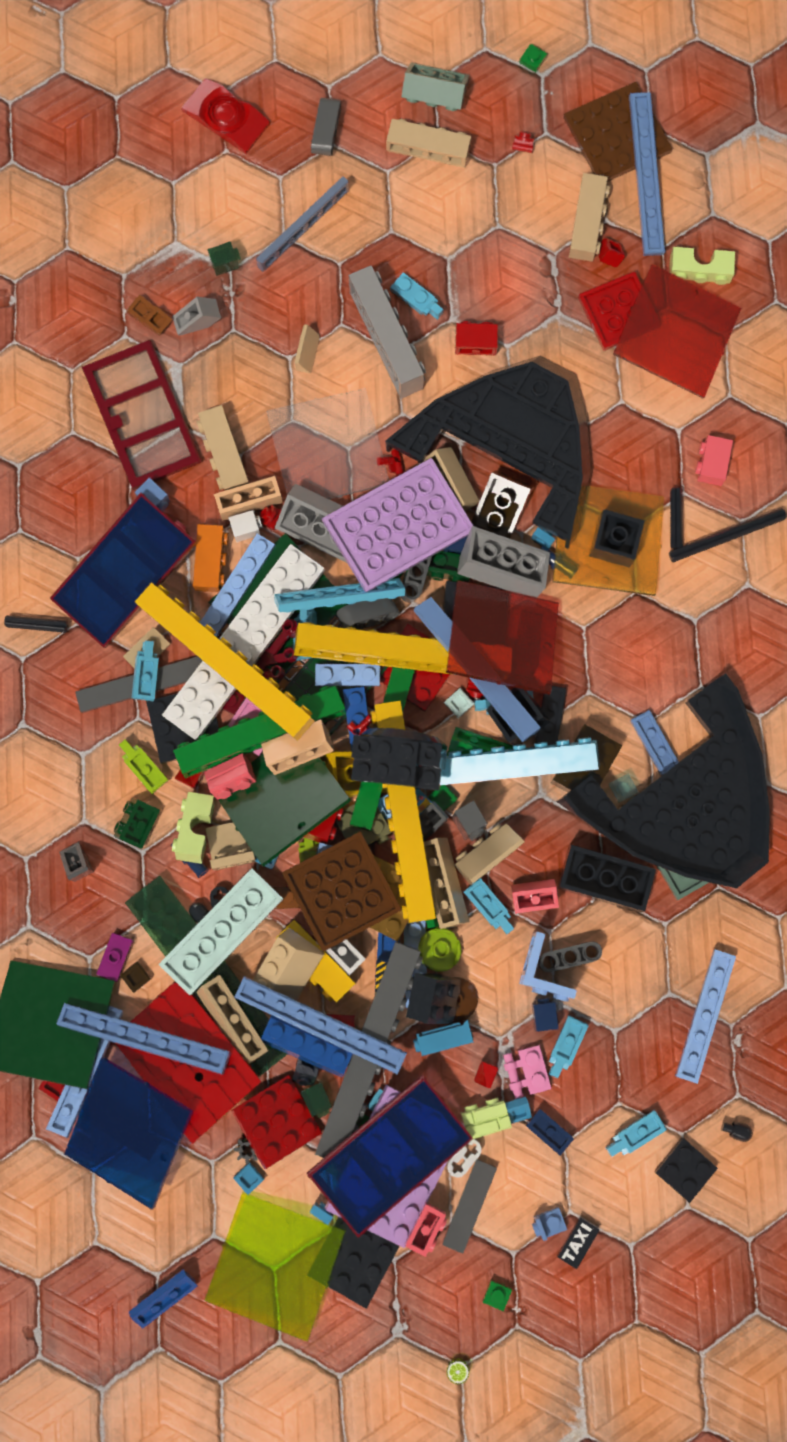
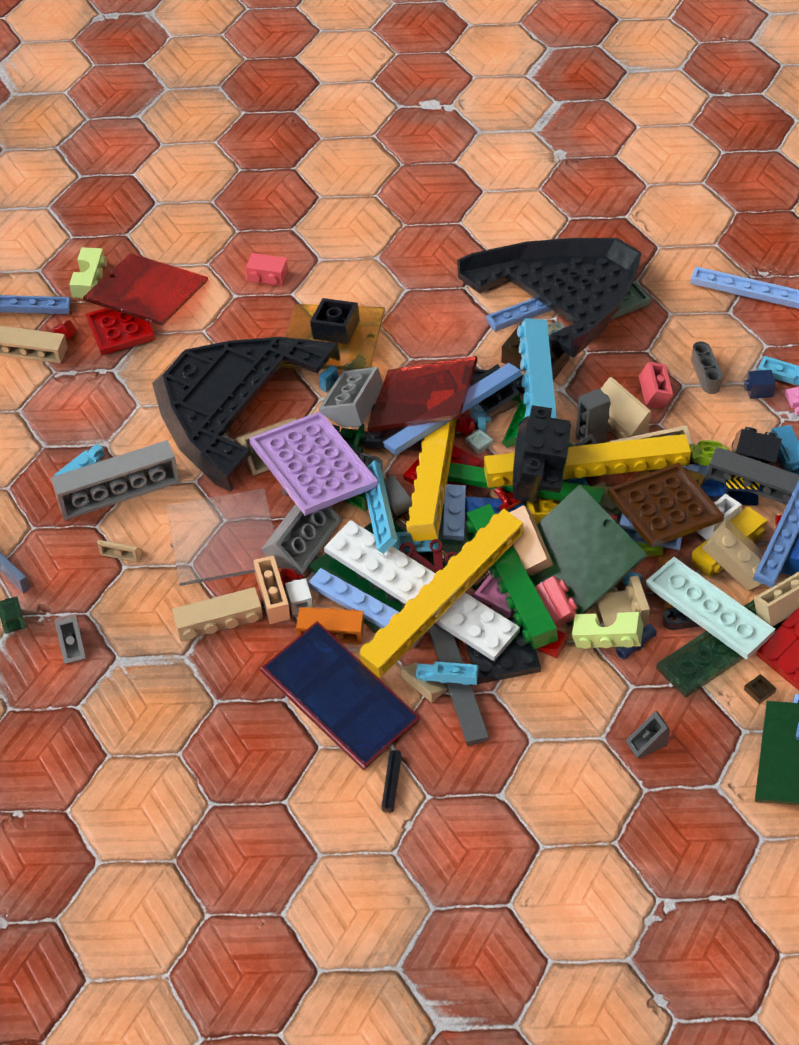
camera: 85 degrees left, 30 degrees down
door [82,340,202,491] -> none
magenta plate [96,933,134,982] -> none
dark green bracket [114,798,160,849] -> none
lime hinge [119,740,169,794] -> none
dark orange slope [126,294,172,336] -> none
medium blue brick [135,478,170,512] -> none
black cylinder [189,902,210,923] -> none
red hose [377,449,404,477] -> none
red brick [455,321,498,356] -> none
medium azure hinge [463,878,514,935] -> none
dark brown slope [471,470,534,539] -> none
light blue bracket [519,932,577,1002] -> none
black brick [557,845,656,913] -> none
black axle [668,508,787,562] -> none
black axle [670,487,683,549] -> none

